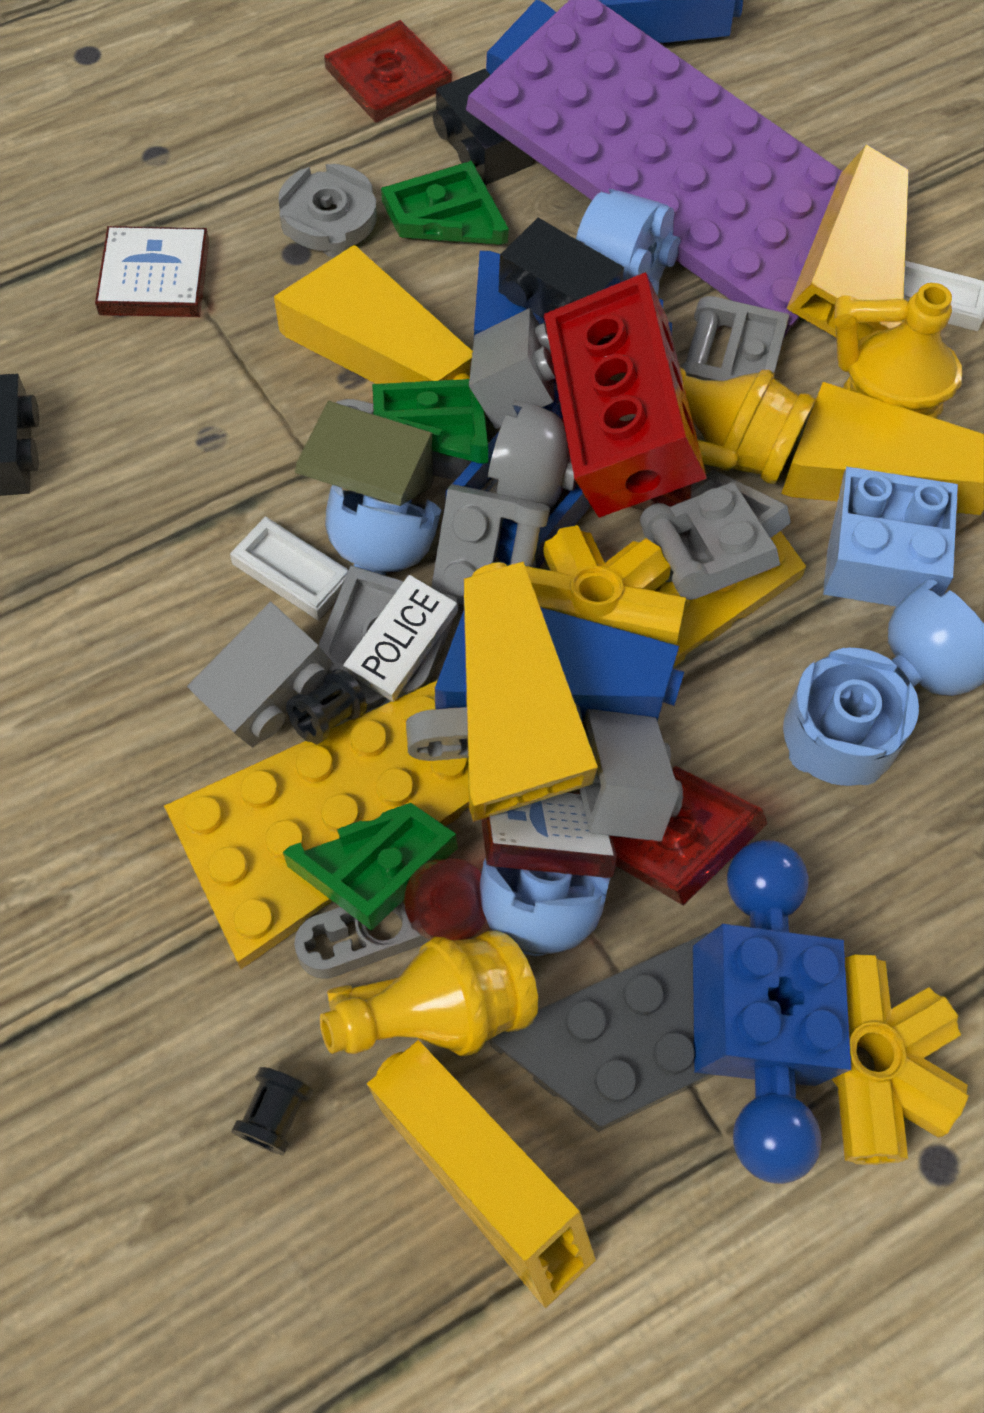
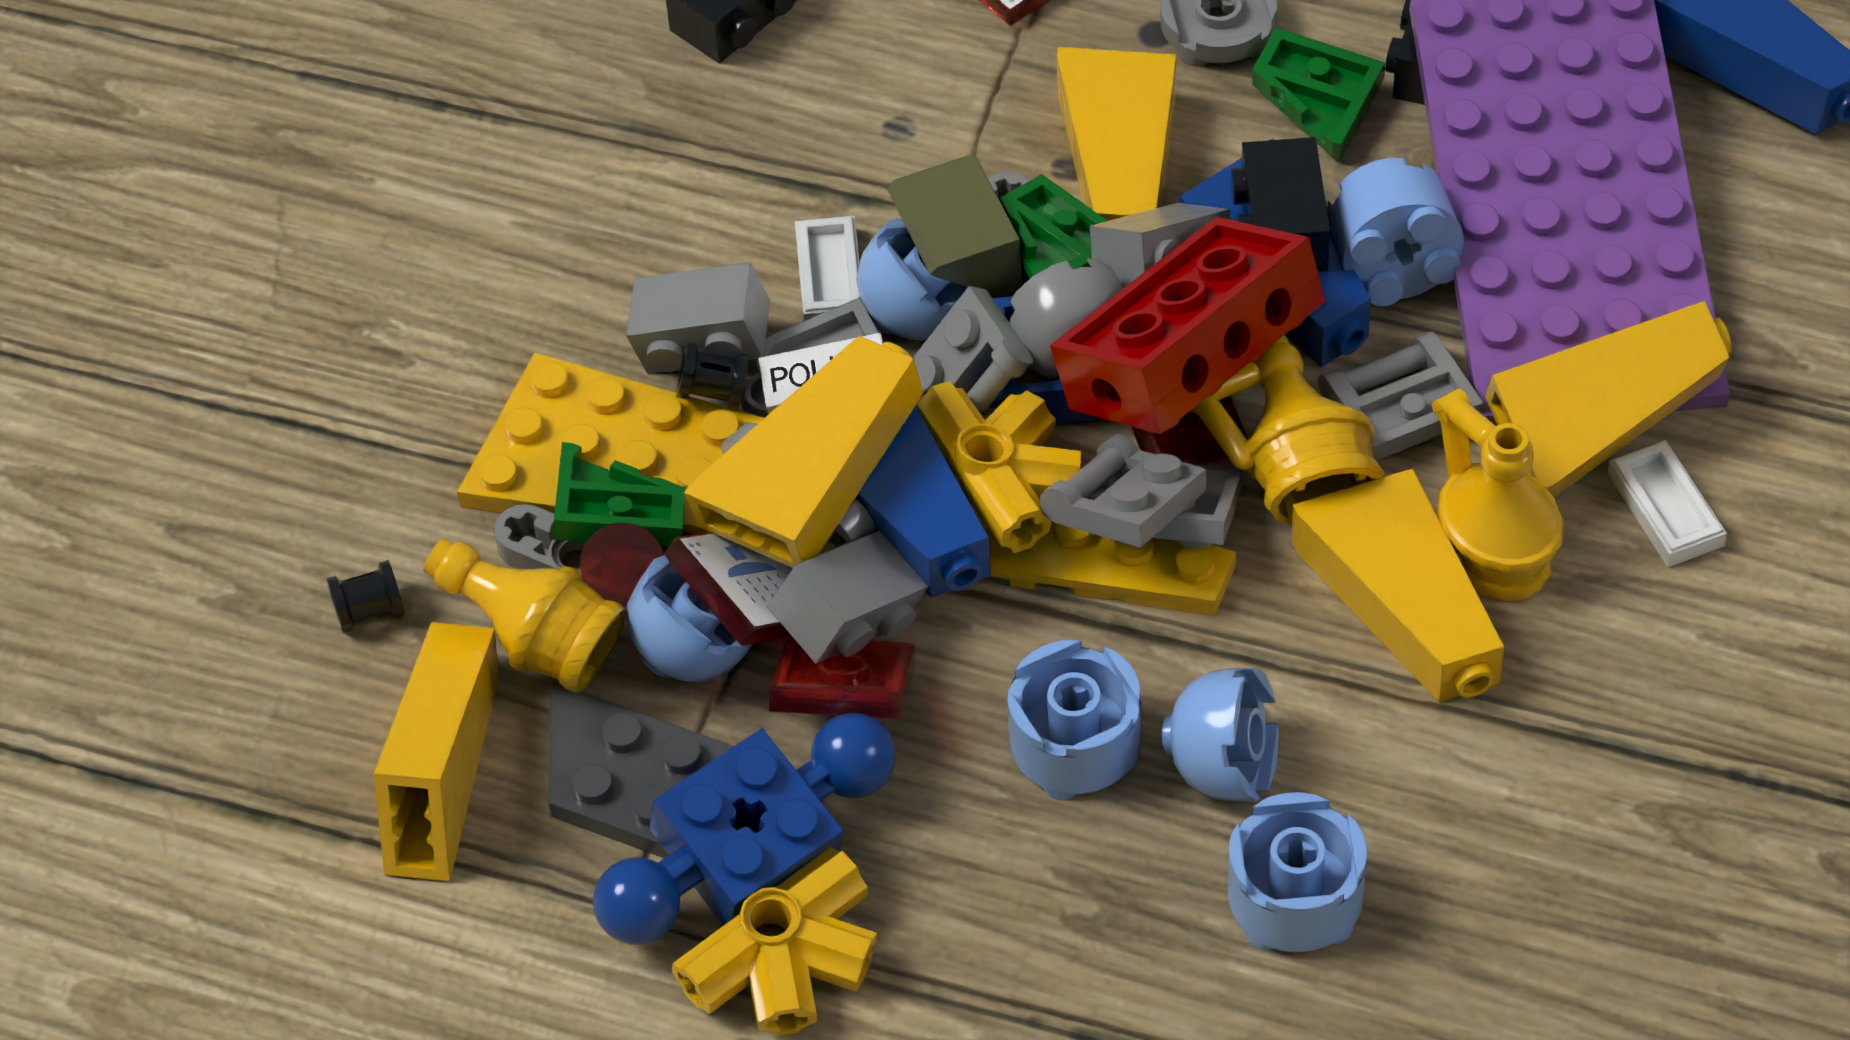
camera: 55 degrees right, 10 degrees down
light blue slope [823,466,958,607] -> none

